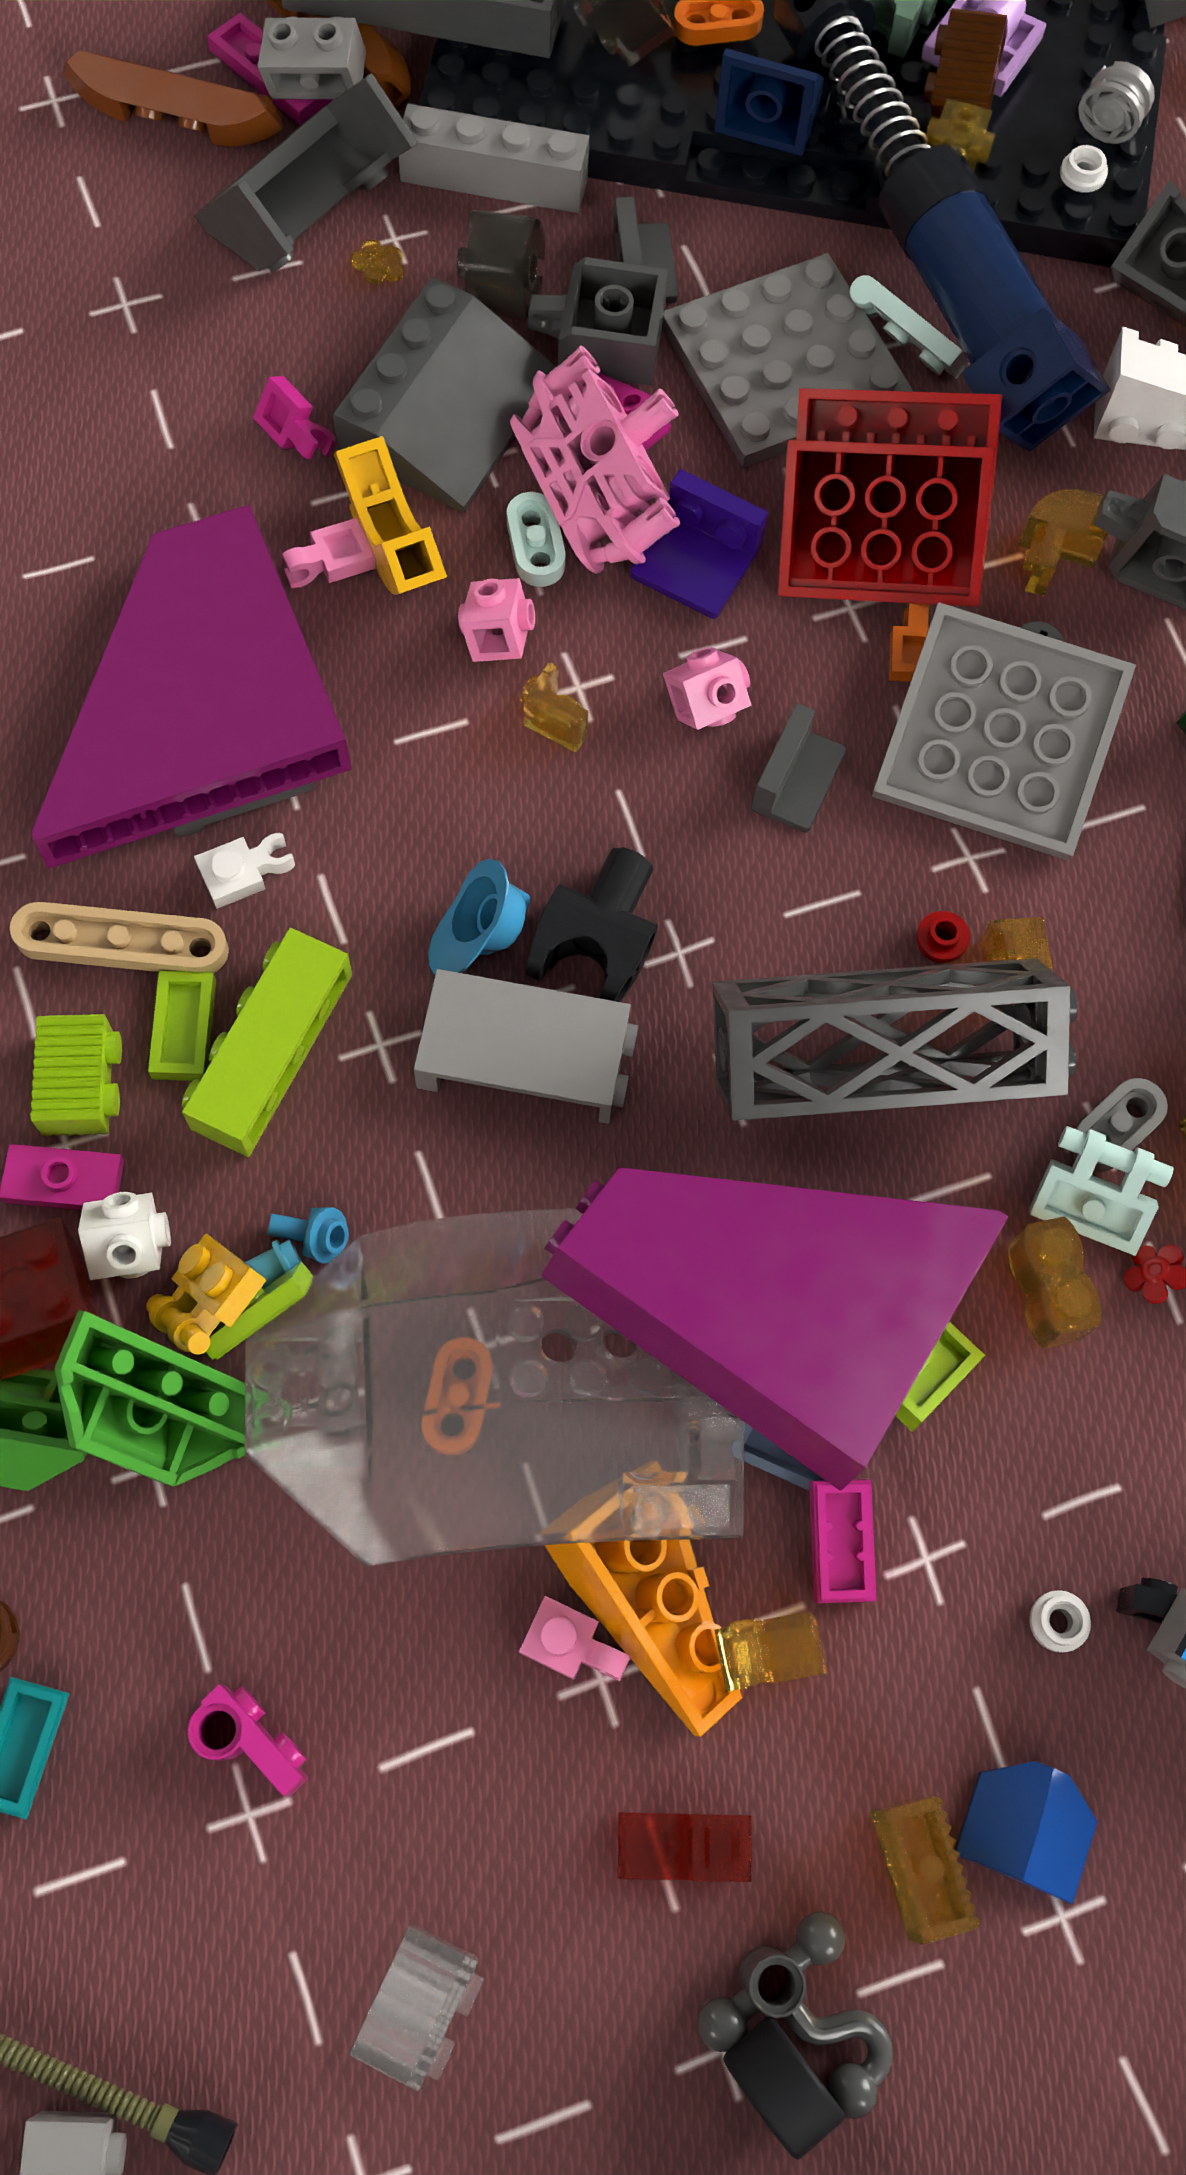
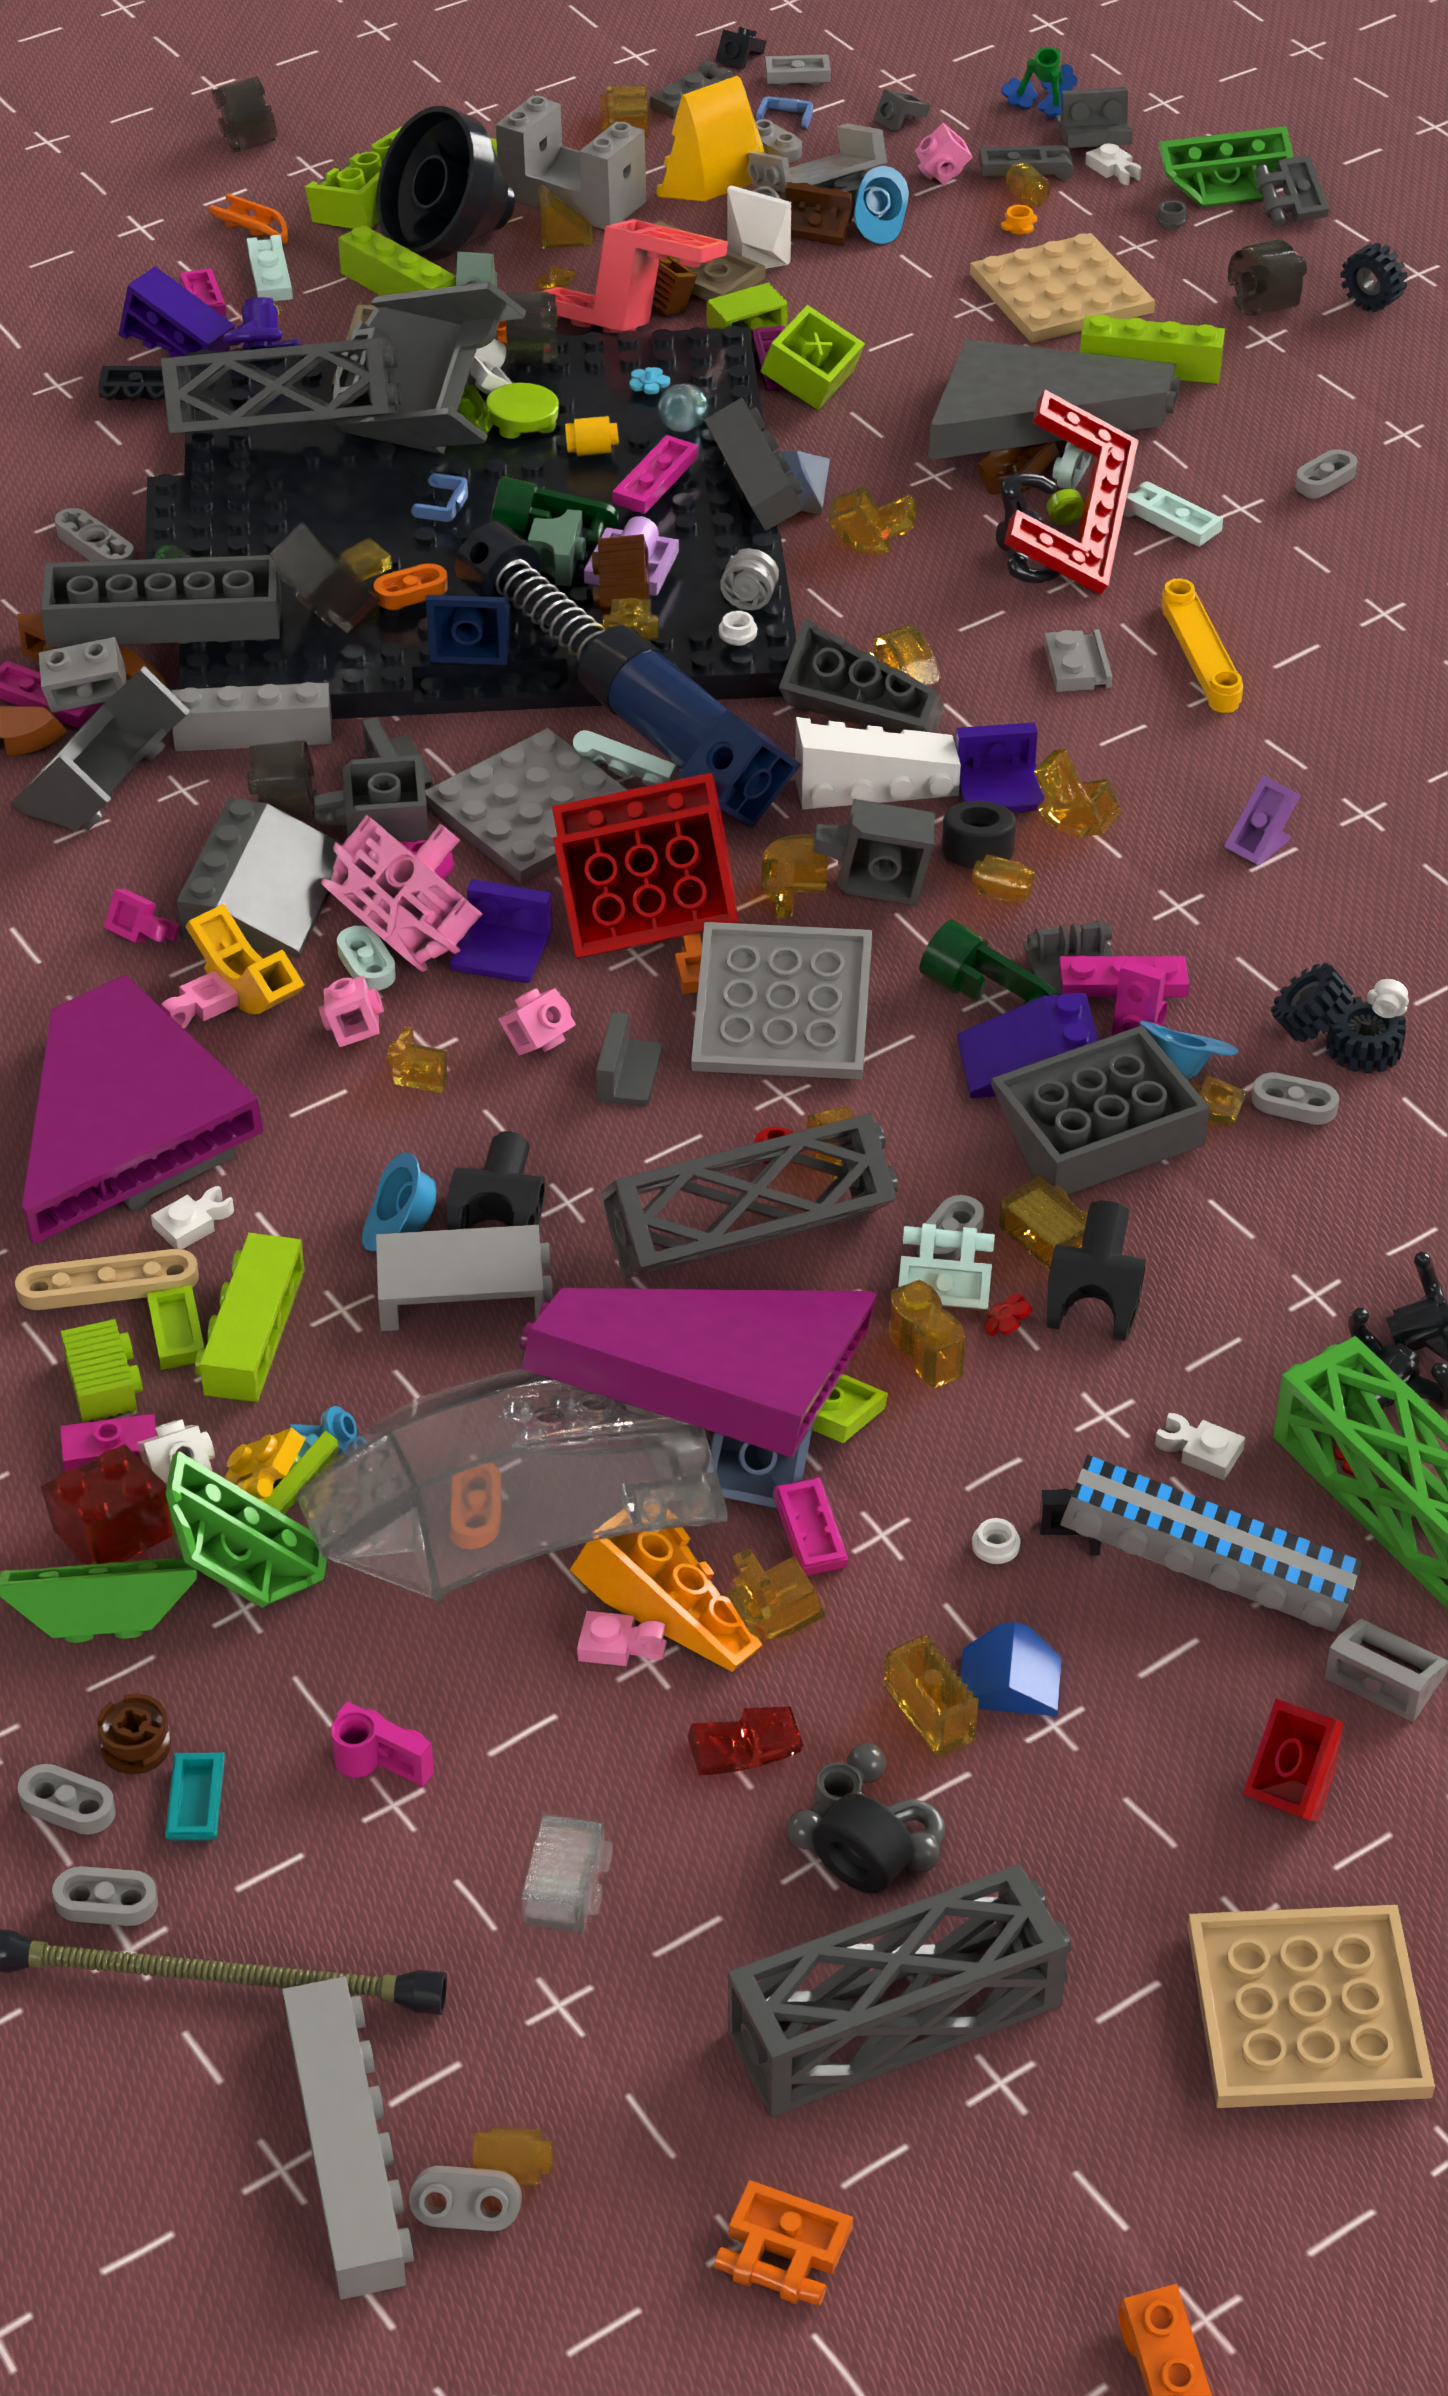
camera: 10 degrees left, 25 degrees down
clear yellow plant [351,239,404,284] -> none

